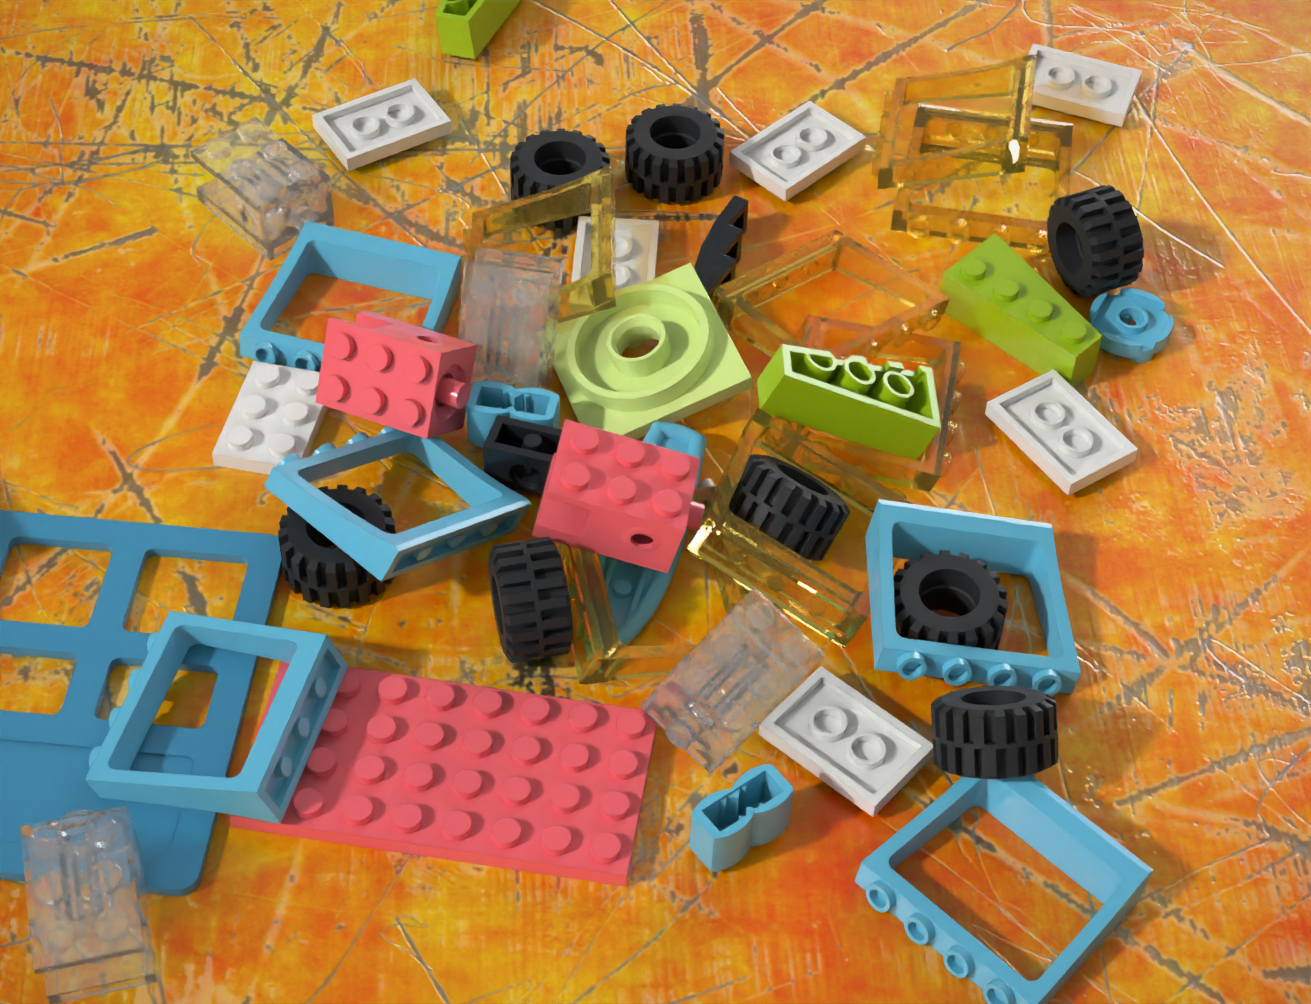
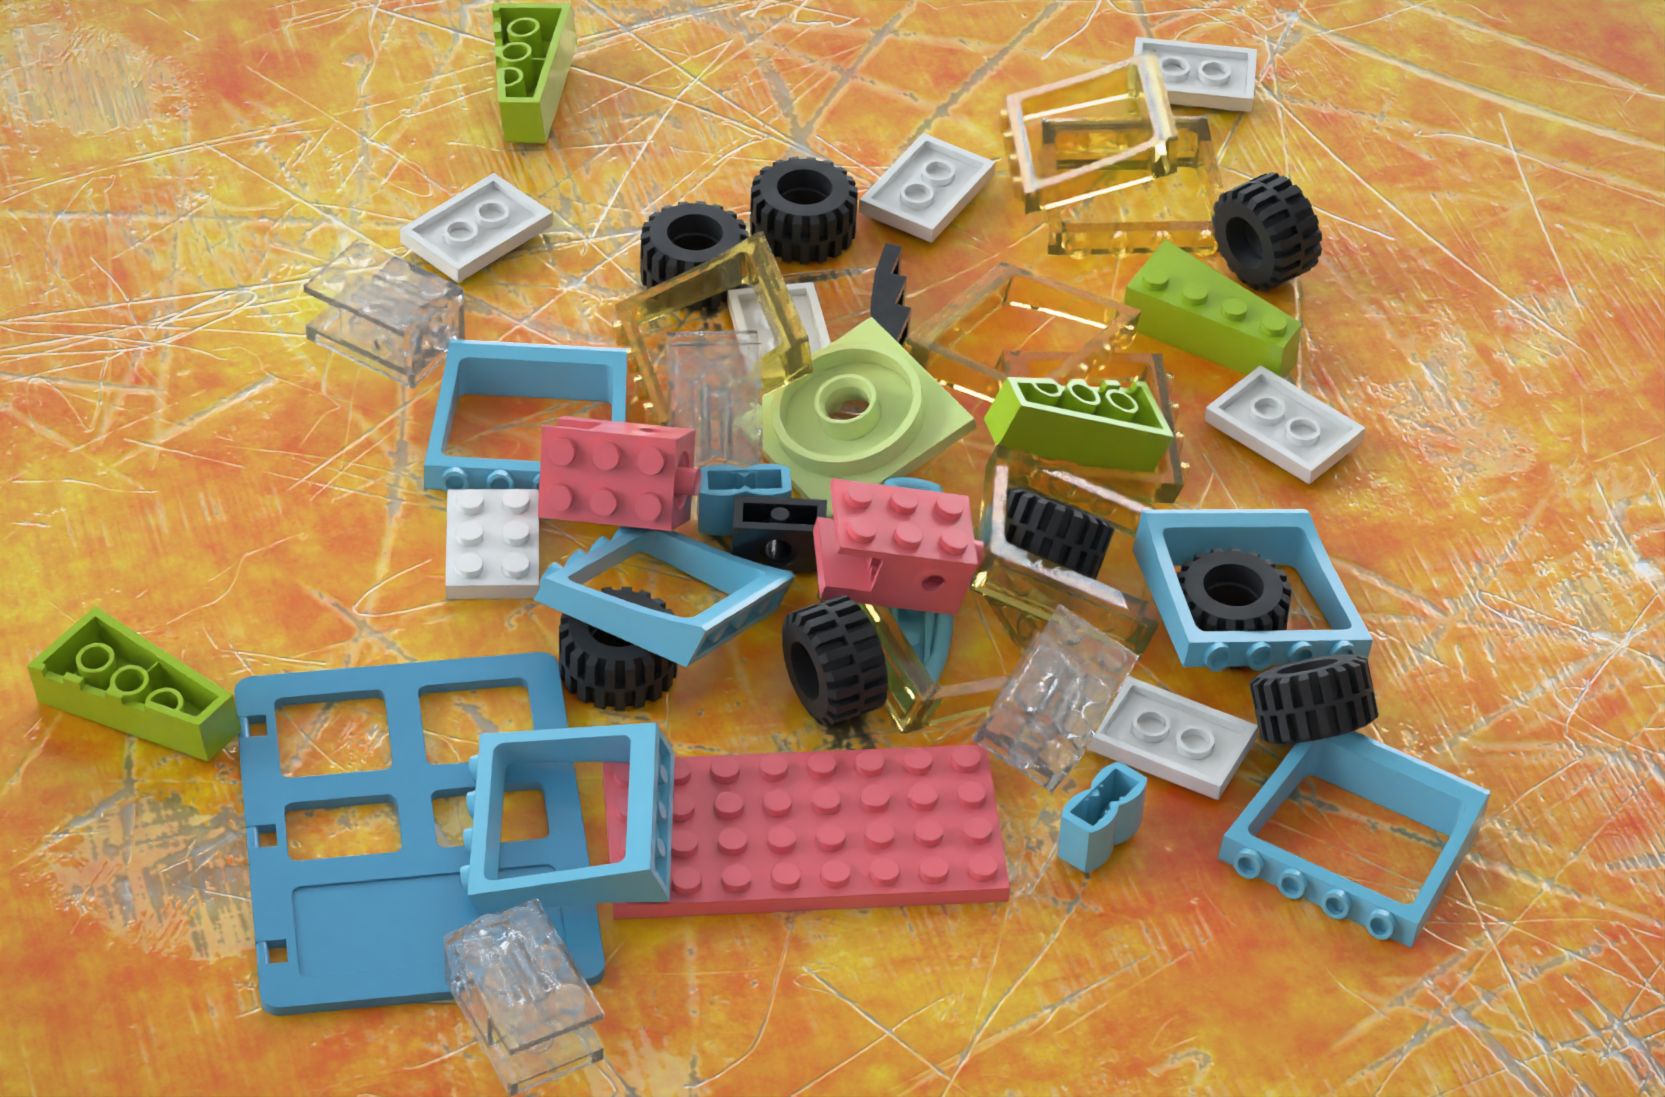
camera: 15 degrees left, 5 degrees down
medium azure plate [1088,288,1174,363] -> none

